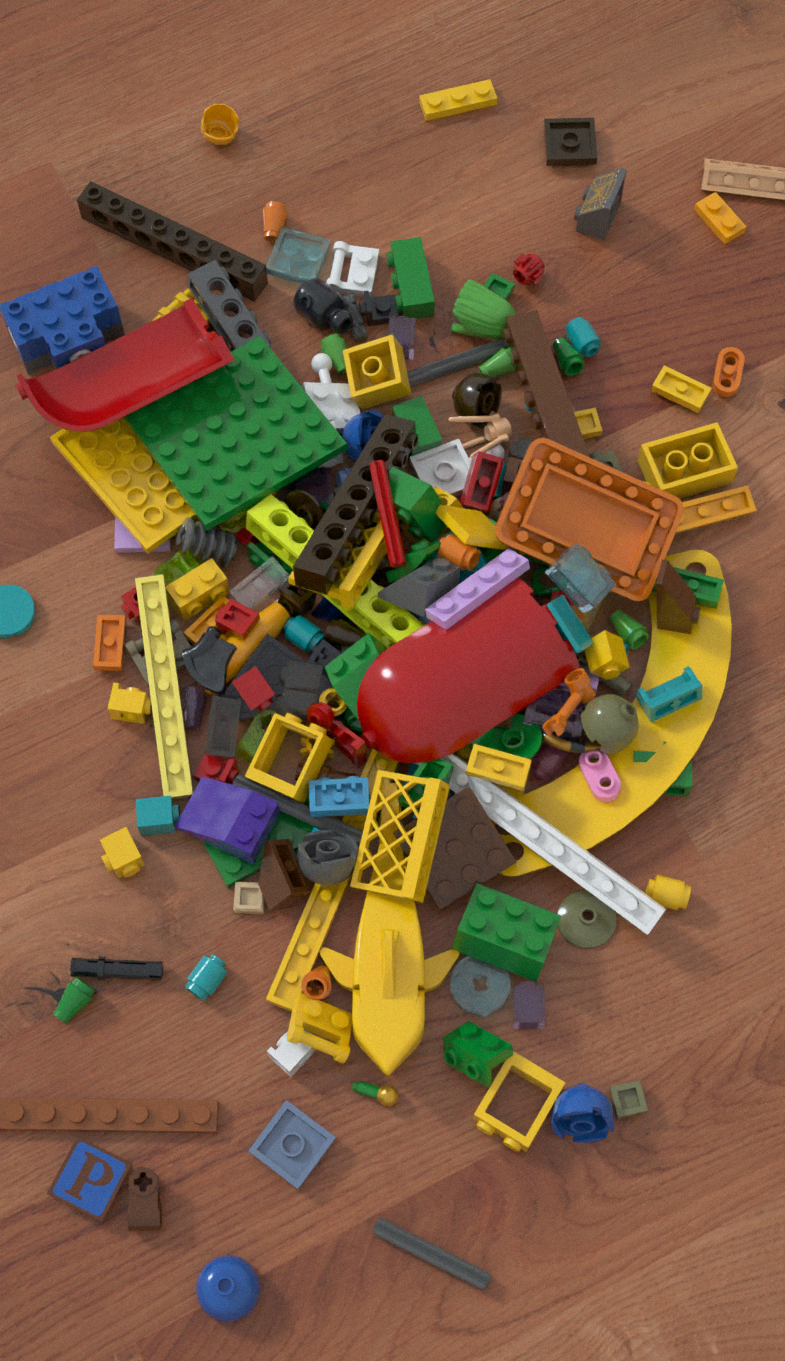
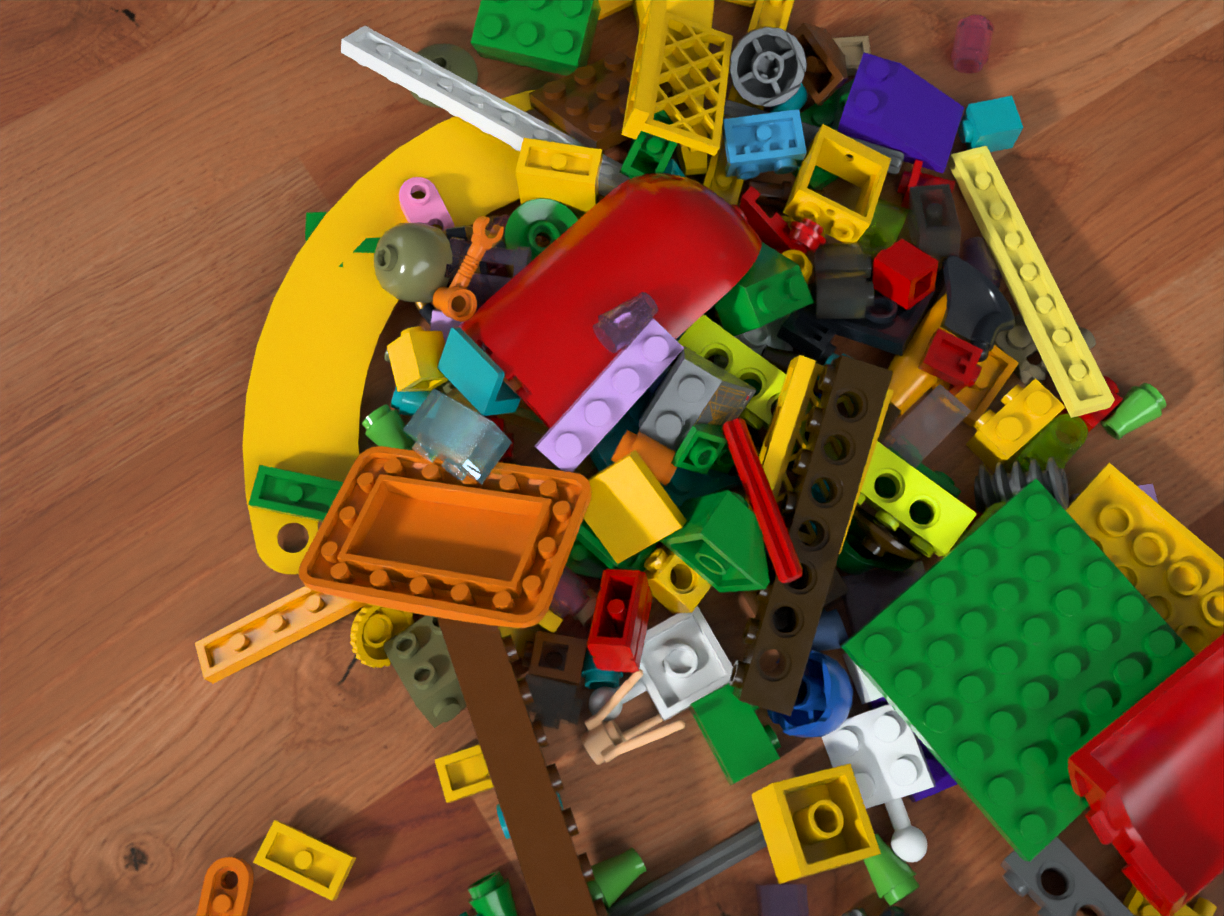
camera: 175 degrees right, 5 degrees up
orange plate [93,615,127,671] -> none
yellow brick [100,827,145,878] -> none
yellow brick [107,682,152,724] -> none
dark brown cylinder [452,373,502,428] -> none
teal hinge [636,666,702,722] -> none
yellow brick [637,422,738,499] -> none
yellow brick [645,874,691,910] -> none
reddish brown slope [656,560,701,634] -> none
none -> clear purple cone [593,292,658,353]
none -> clear pink brick [951,15,994,74]
none -> bright green cone [1102,383,1167,440]

